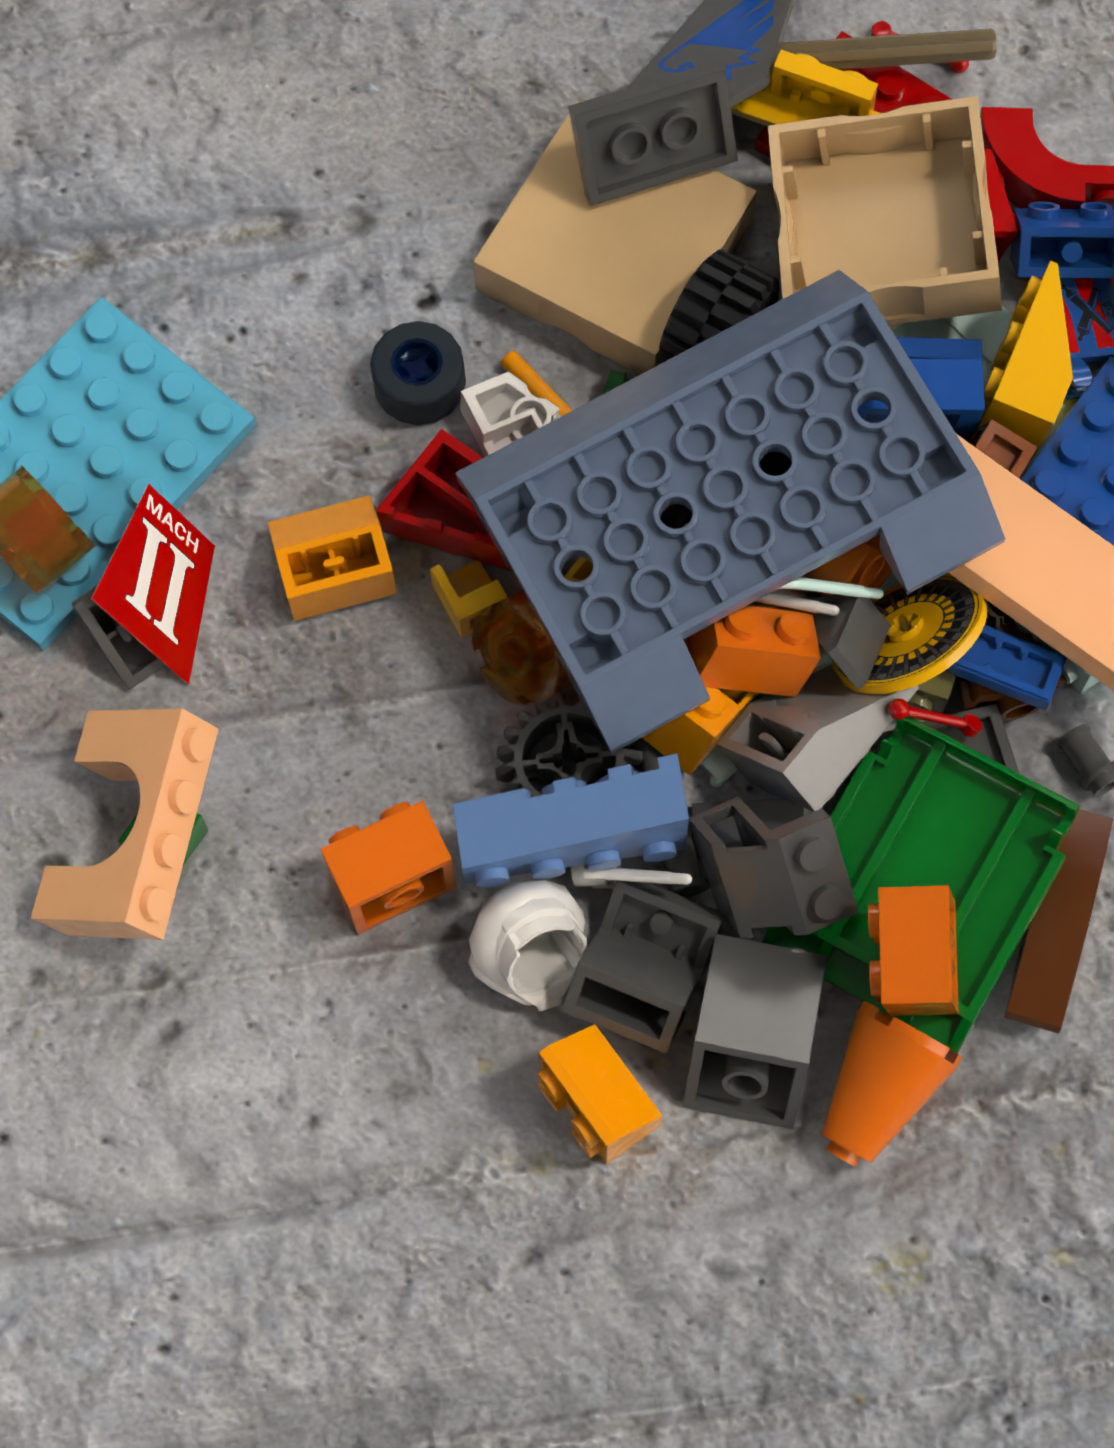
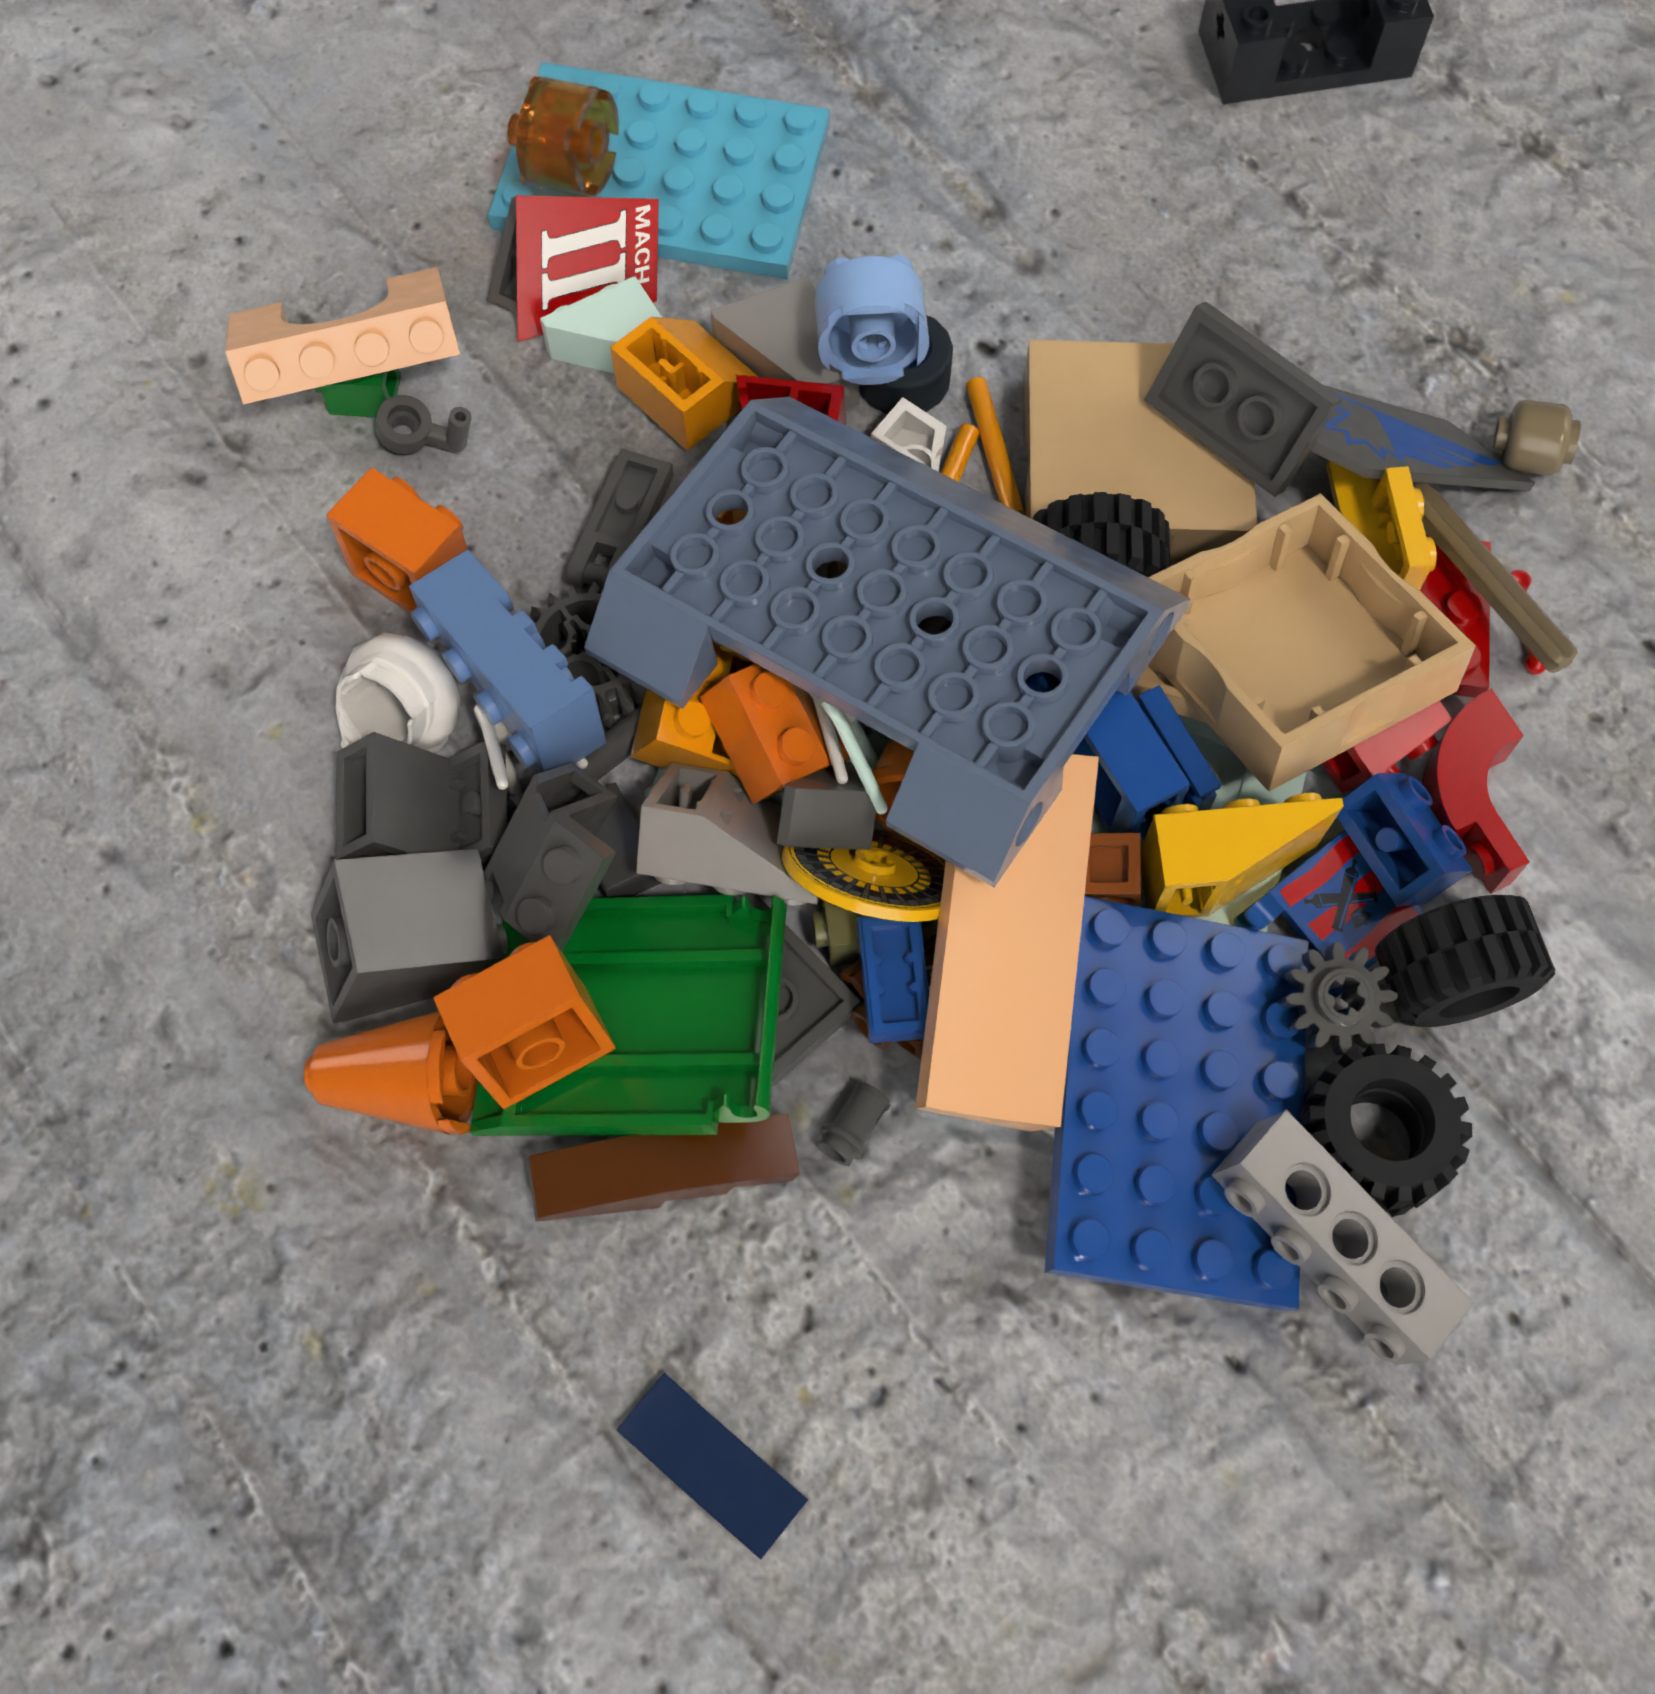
camera: 60 degrees right, 5 degrees down
light orange slope [537,1024,662,1165] -> none
red hinge [888,698,982,737] -> none
none -> dark grey plate [375,395,472,454]
none -> light aqua slope [540,276,662,373]
none -> dark grey plate [565,448,674,591]
none -> light grey slope [710,276,859,411]
none -> light blue brick [814,255,929,385]
none -> light orange bar [966,377,1025,515]

